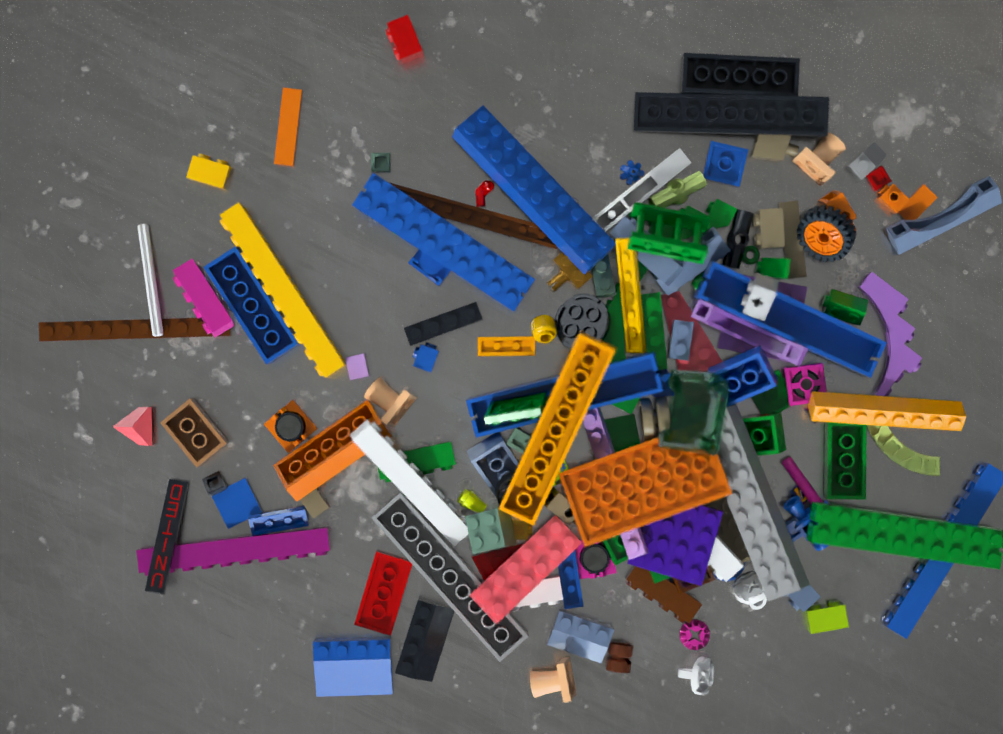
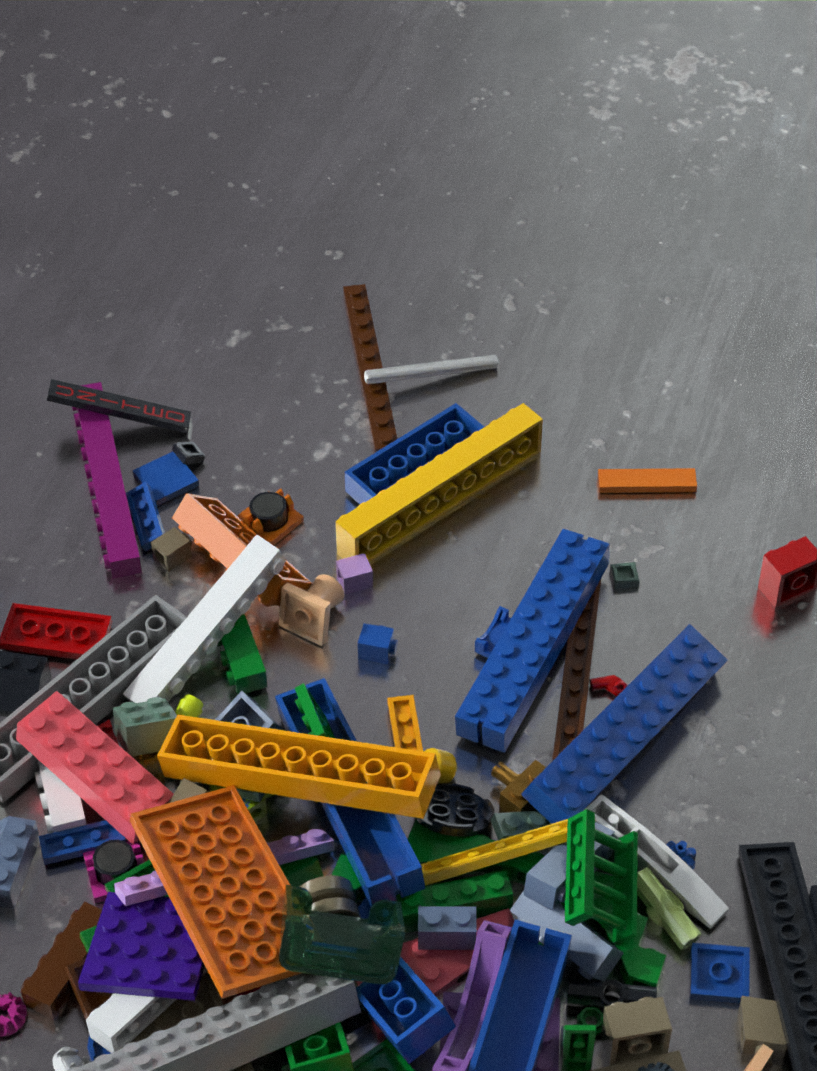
camera: 80 degrees right, 40 degrees down
coral slope [113,407,152,446] -> none
medium nougat brick [160,398,229,468] -> none
dark pink brick [172,258,234,338] -> none
yellow brick [186,153,232,190] -> none
black brick [404,302,483,346] -> none
brick [741,273,779,321] -> none

